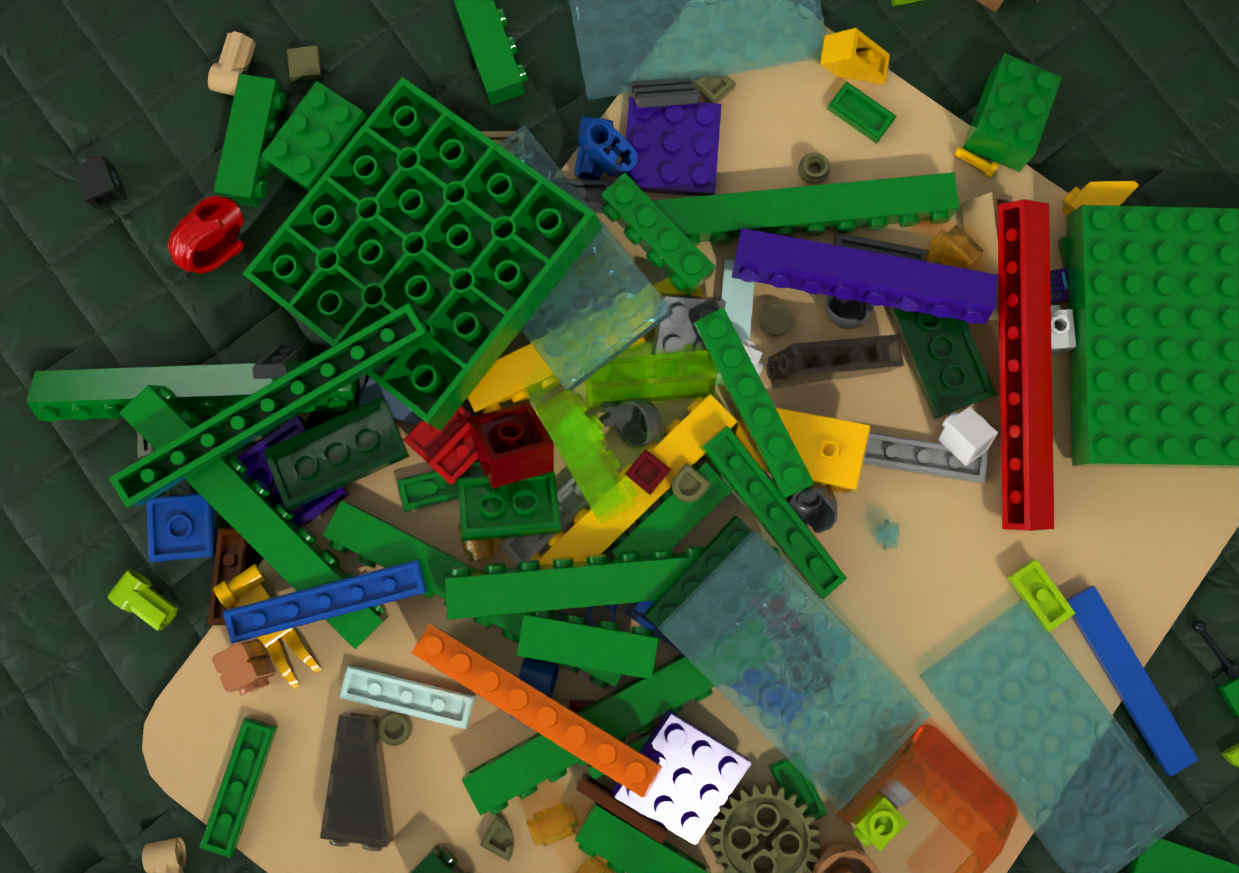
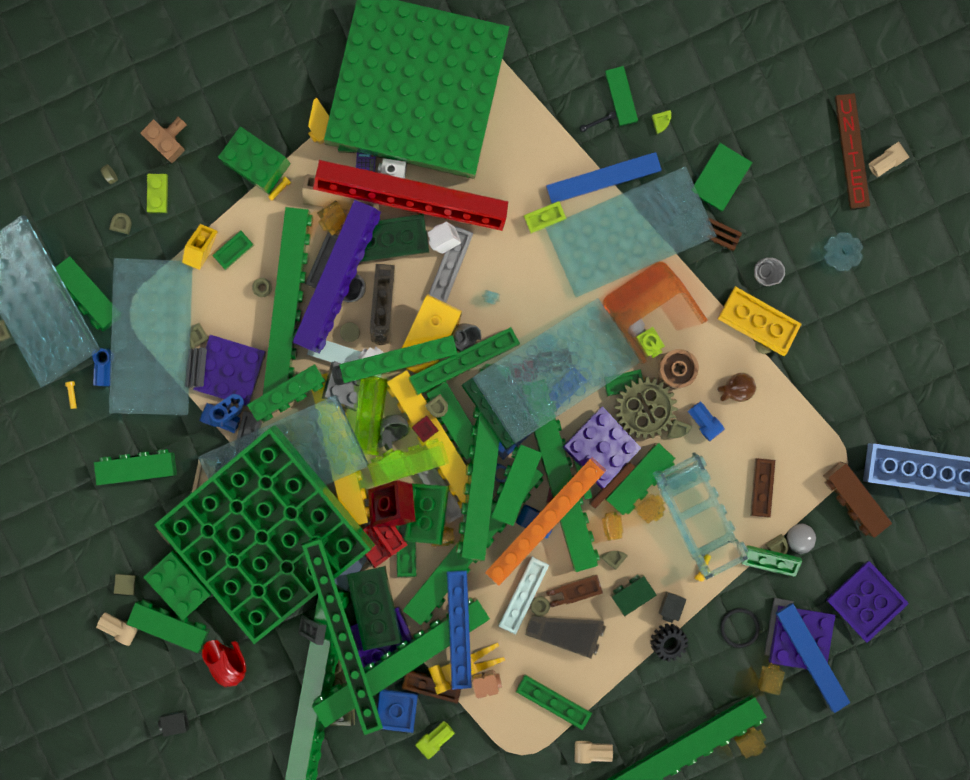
camera: 80 degrees left, 5 degrees up
none -> reddish brown hinge [546,574,603,607]

